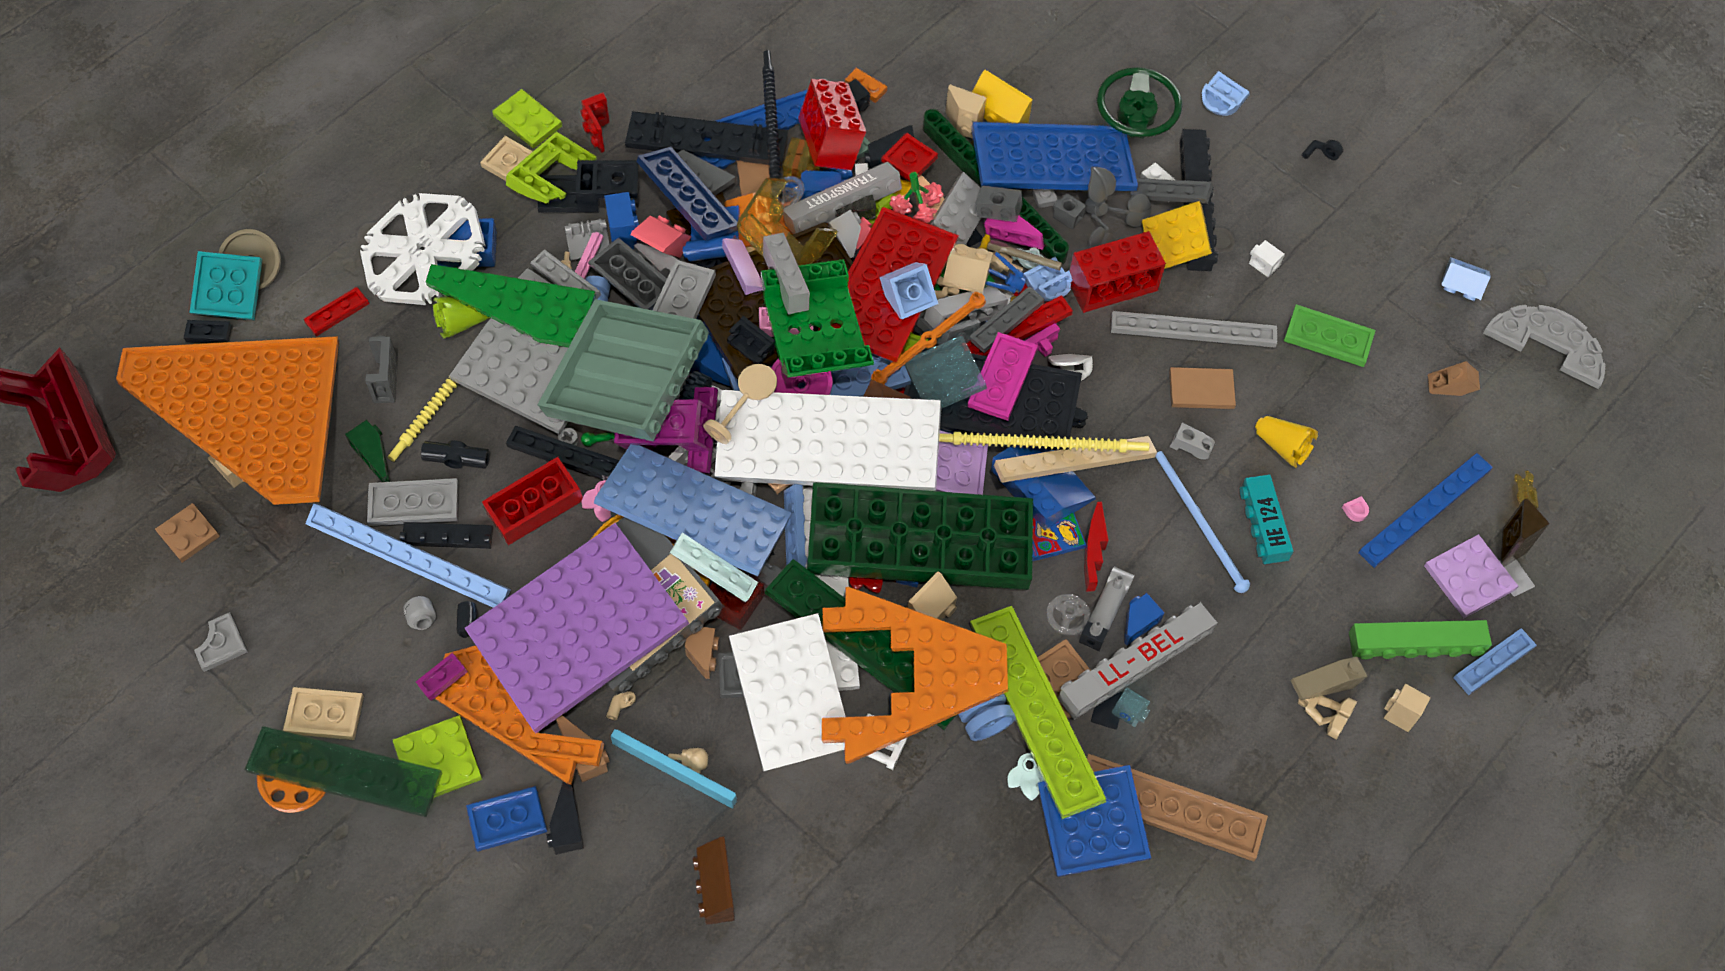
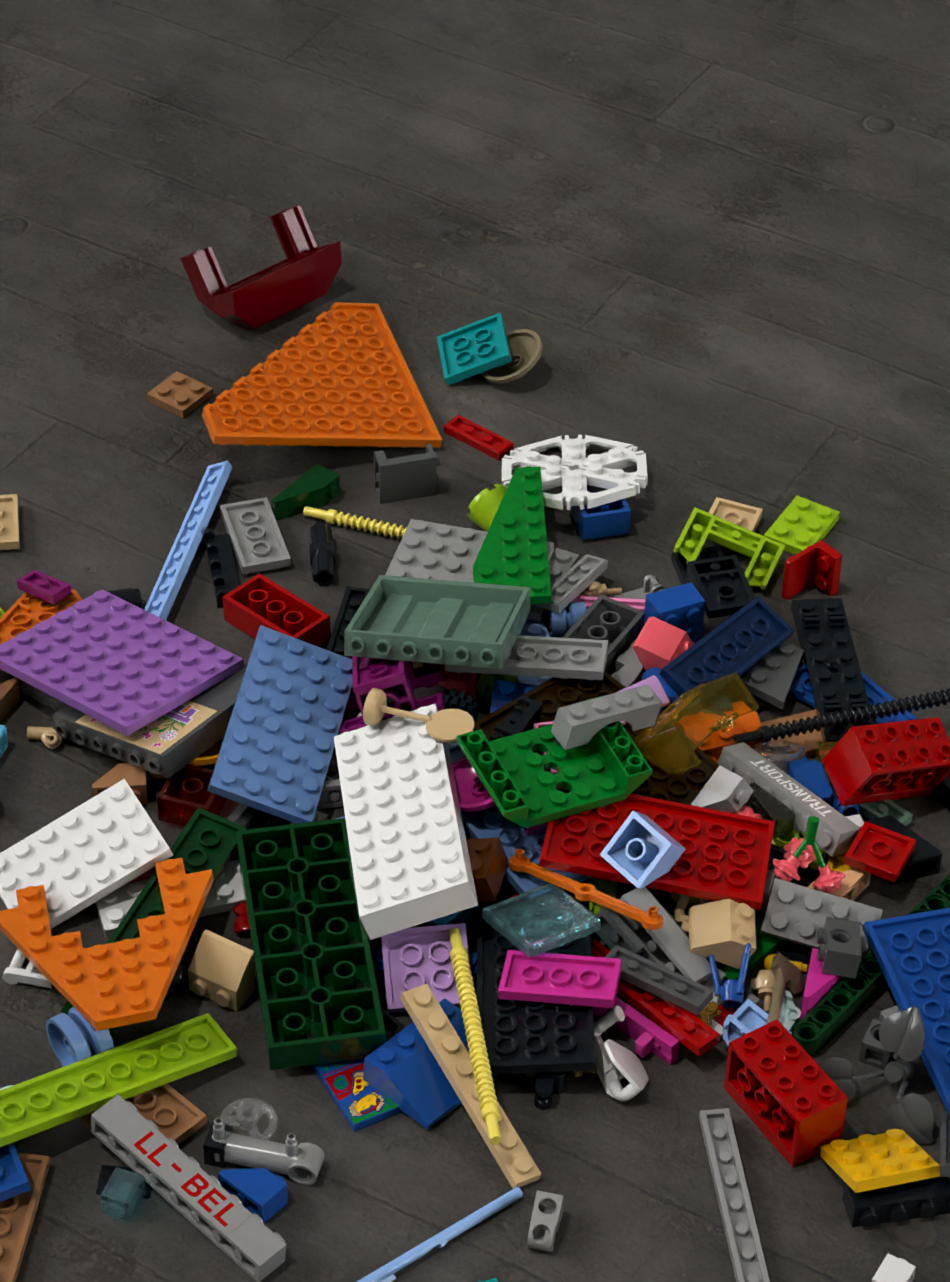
camera: 80 degrees right, 20 degrees down
black plate [183,320,232,343] -> none
light grey tile [194,612,247,672] -> none
light grey head [403,596,436,630] -> none
light aqua plate [670,533,758,602] -> none
red slope [1084,502,1109,592] -> none
medium nougat tile [1169,367,1236,409] -> none

